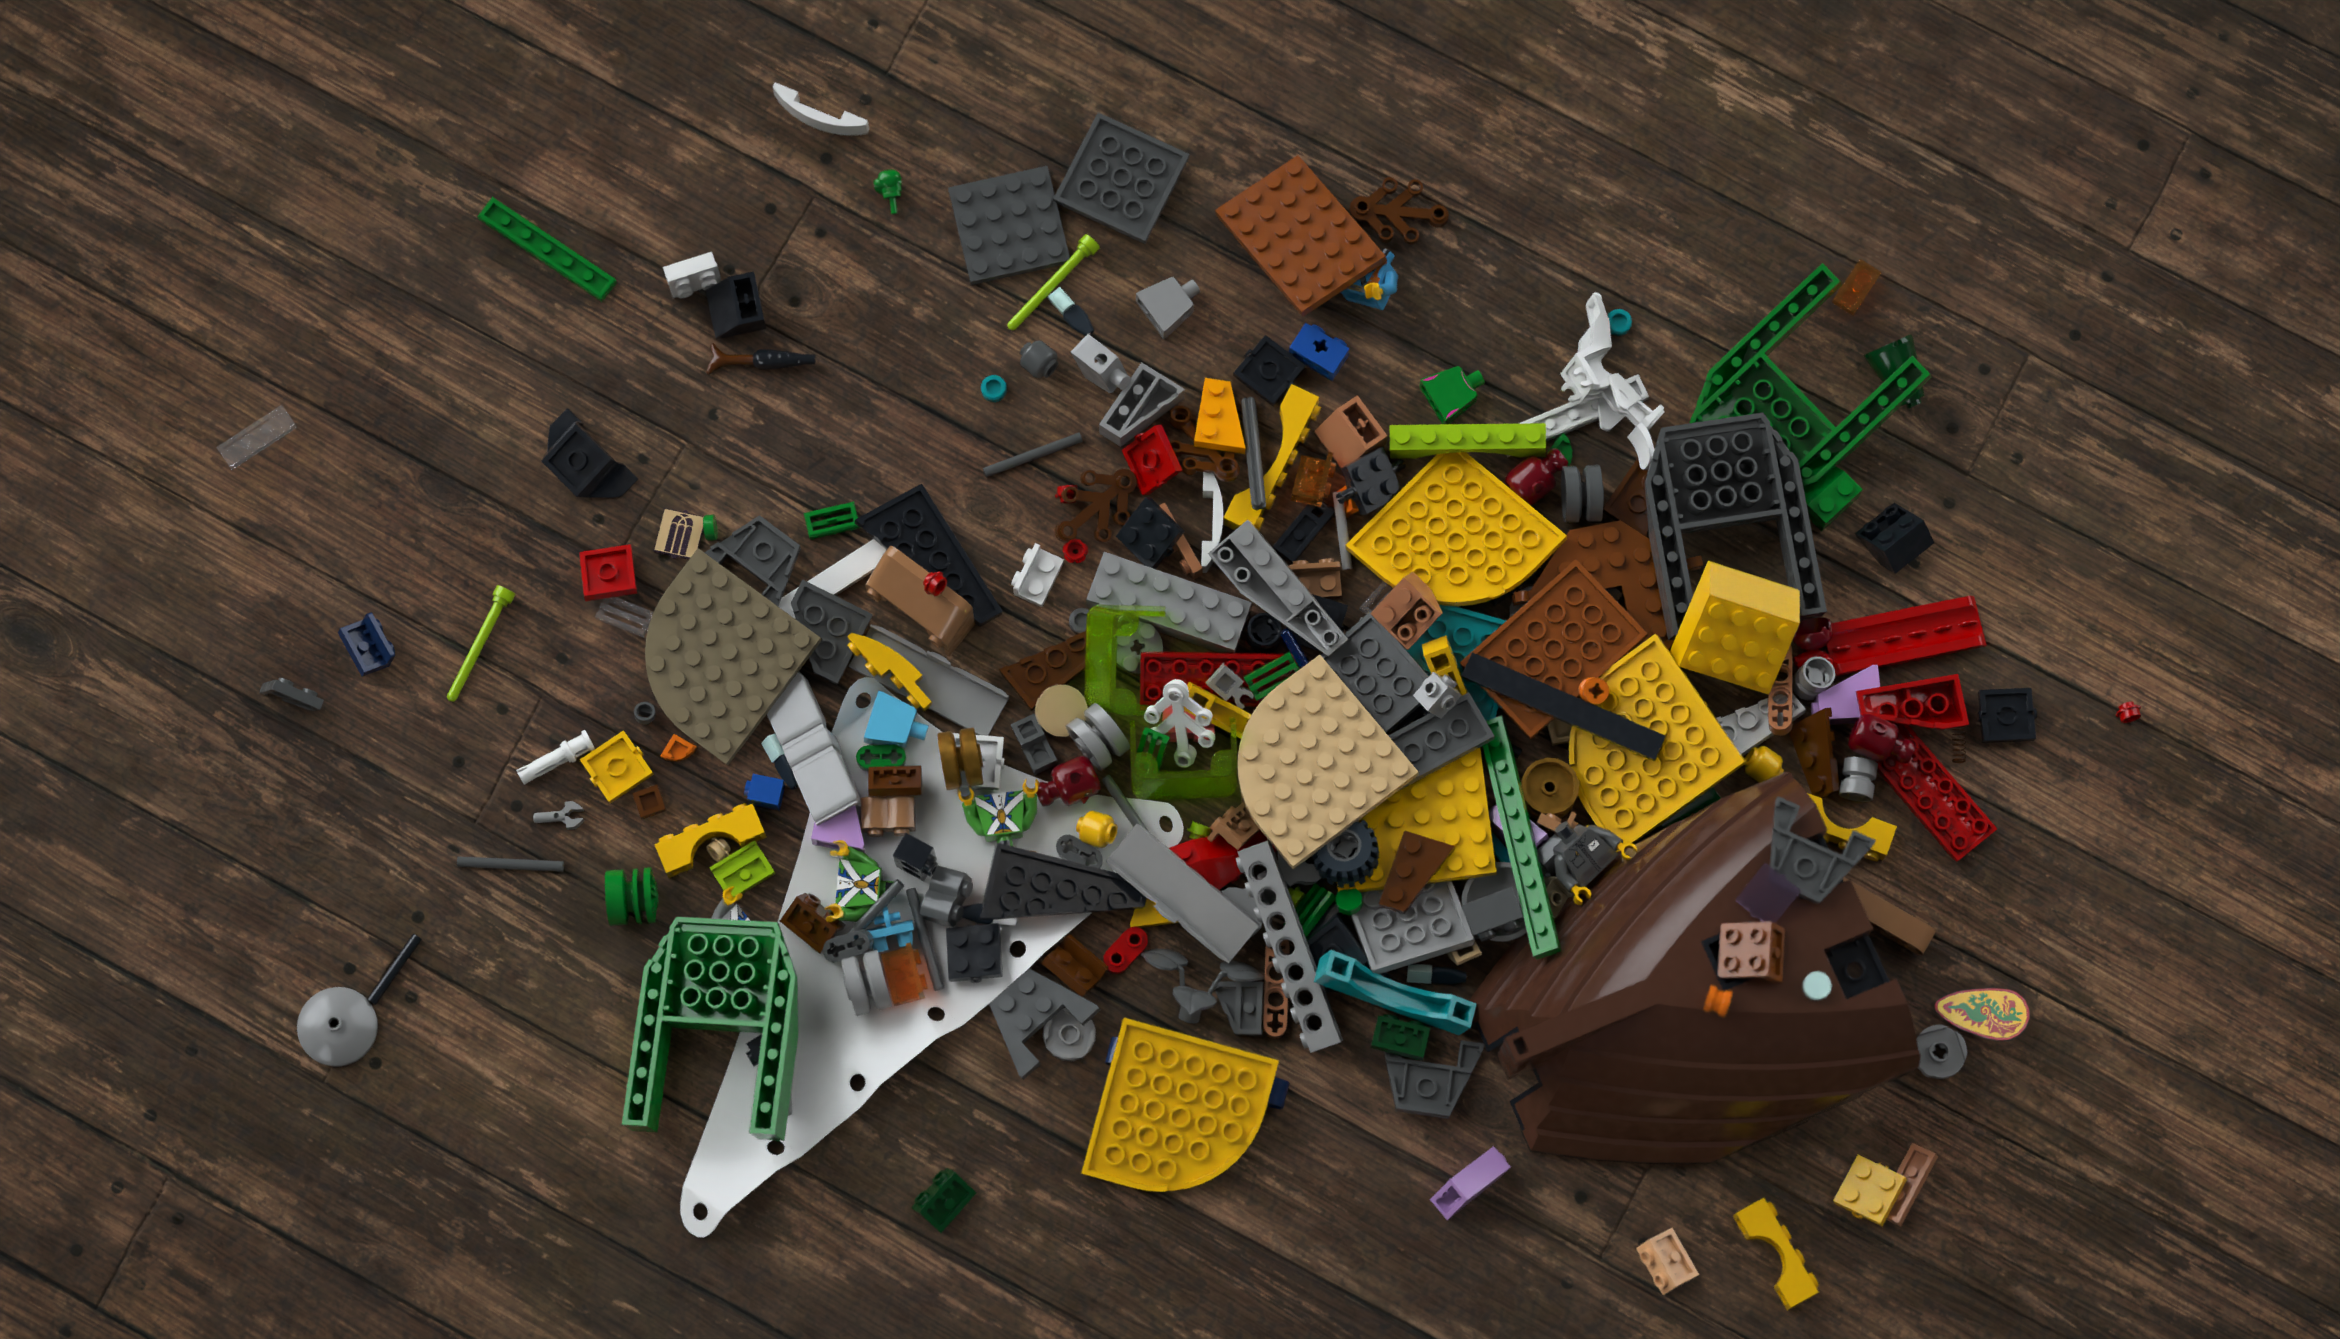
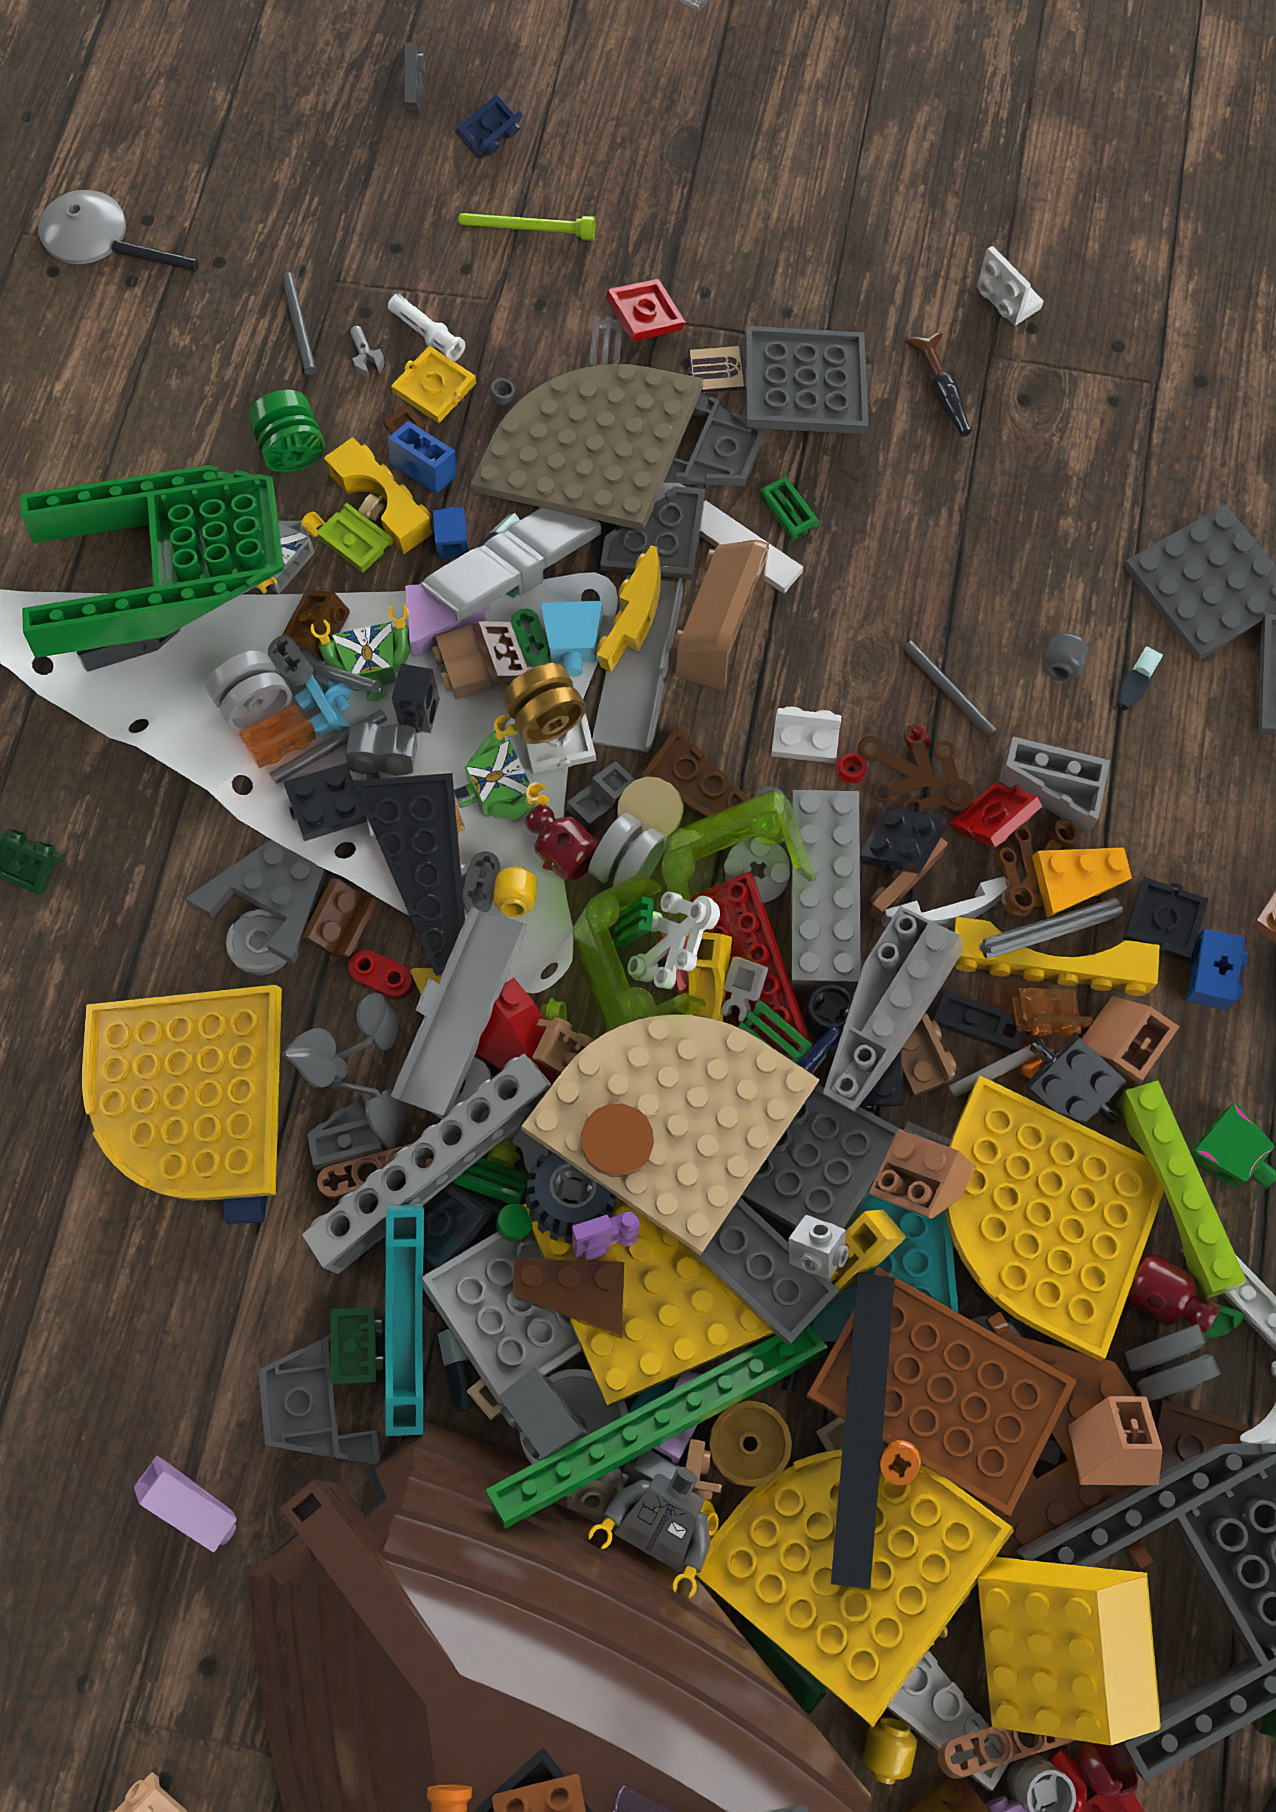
camera: 75 degrees right, 5 degrees down
green tile [477,197,617,302] -> none
black piece [541,408,638,498] -> none
orange tile [660,734,697,761] -> none
green tile [703,514,718,541] -> none
black slope [706,272,766,339] -> none
white slope [773,83,869,135] -> none
black wing [855,484,1003,627] -> none
green piece [874,169,902,215] -> none
red plate [923,571,947,596] -> none
teal tile [981,375,1007,402] -> none
lime piece [1008,234,1100,330] -> none
light grey torso [1071,334,1131,393] -> none
dark grey bar [1101,775,1150,833] -> none
light grey torso [1136,277,1200,339] -> none
none -> blue brick [388,421,456,494]
none -> medium lavender plate [572,1212,639,1261]
none -> dark orange tile [581,1103,654,1177]
none -> dark grey plate [745,326,869,434]
none -> nougat slope [1067,1396,1163,1486]

